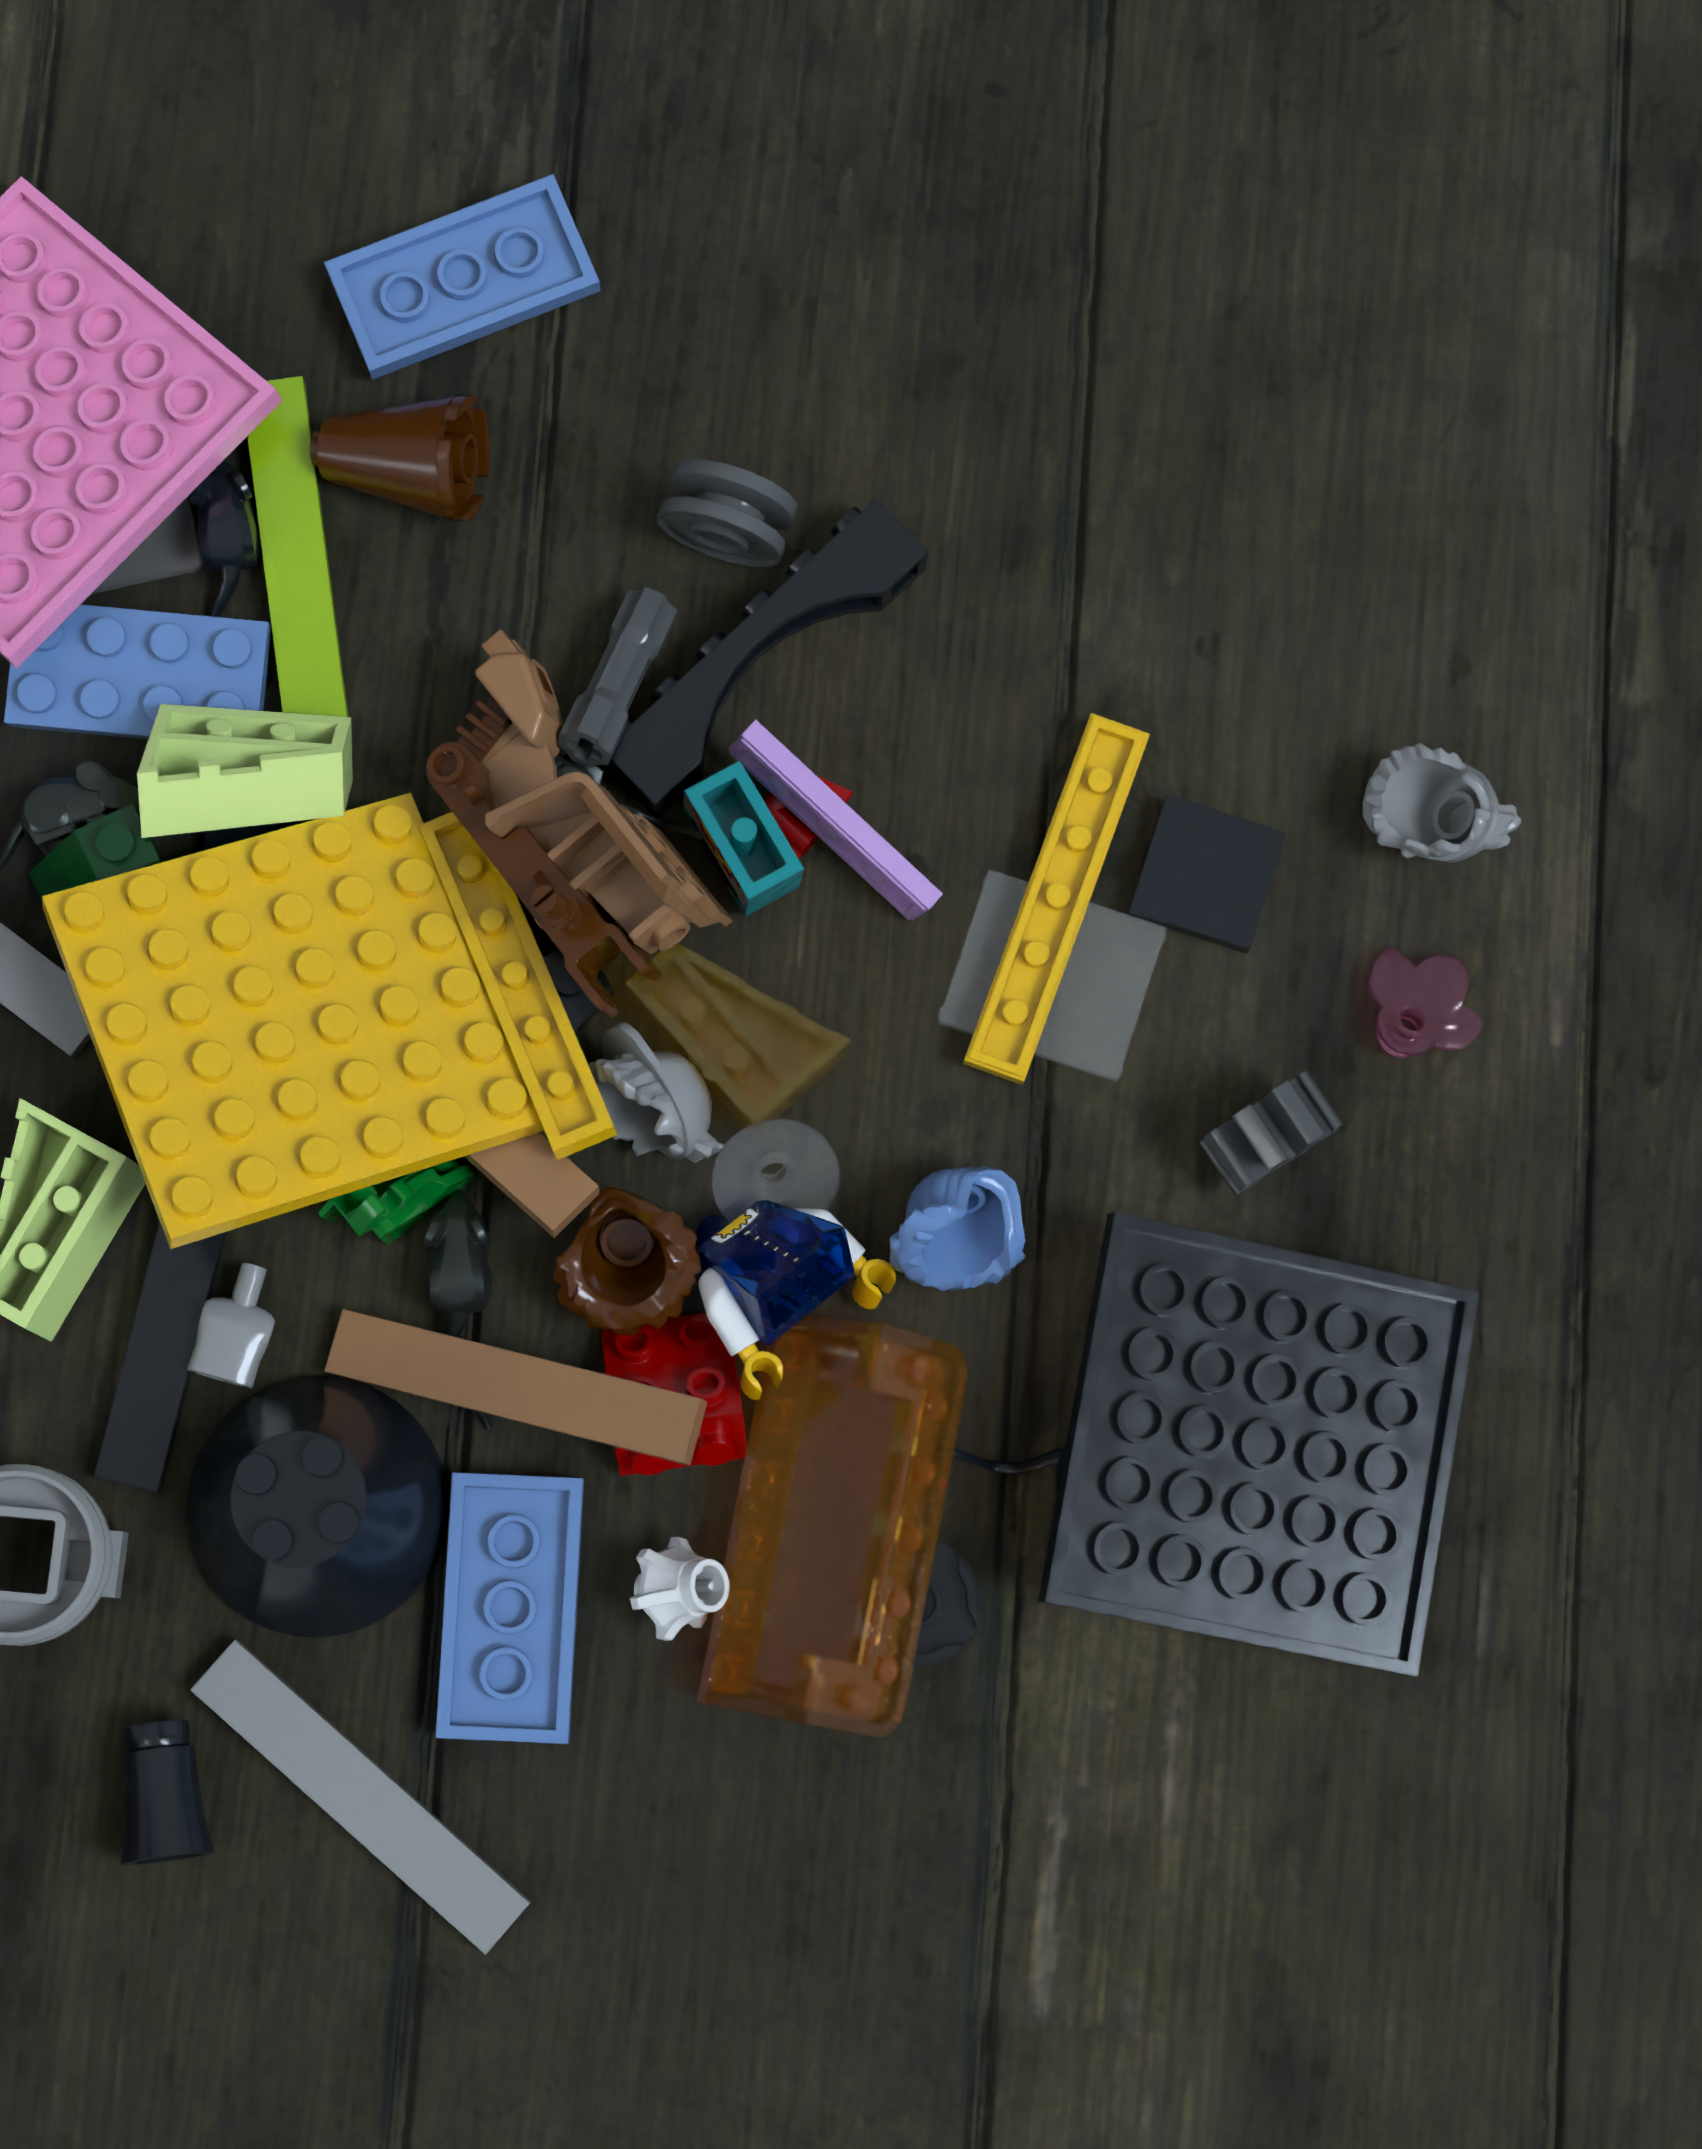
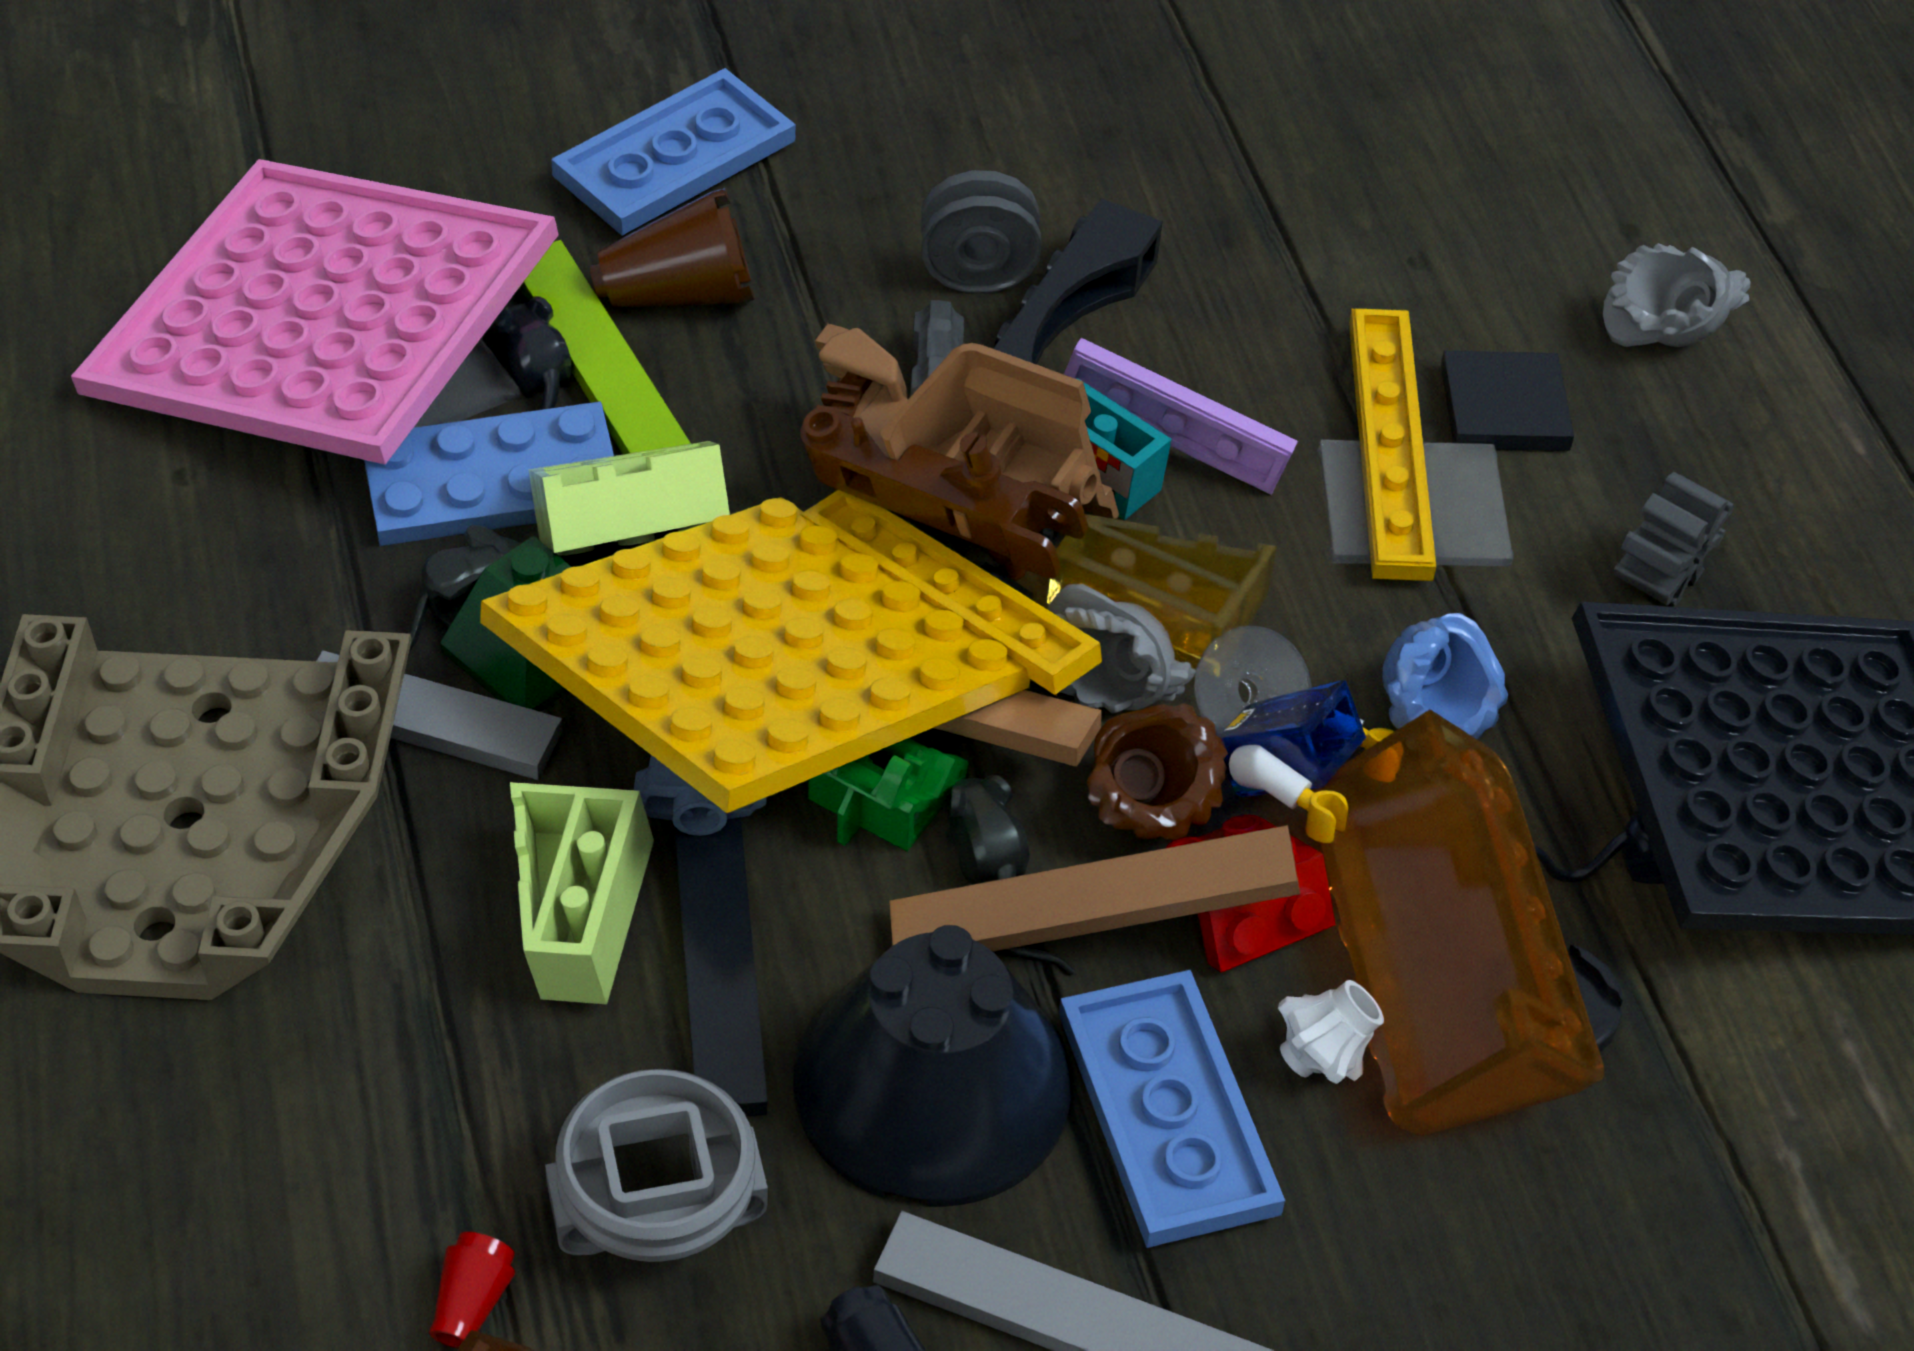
camera: 15 degrees left, 30 degrees down
light grey piece [187,1263,275,1389] -> none
clear pink plate [1368,947,1484,1058] -> none

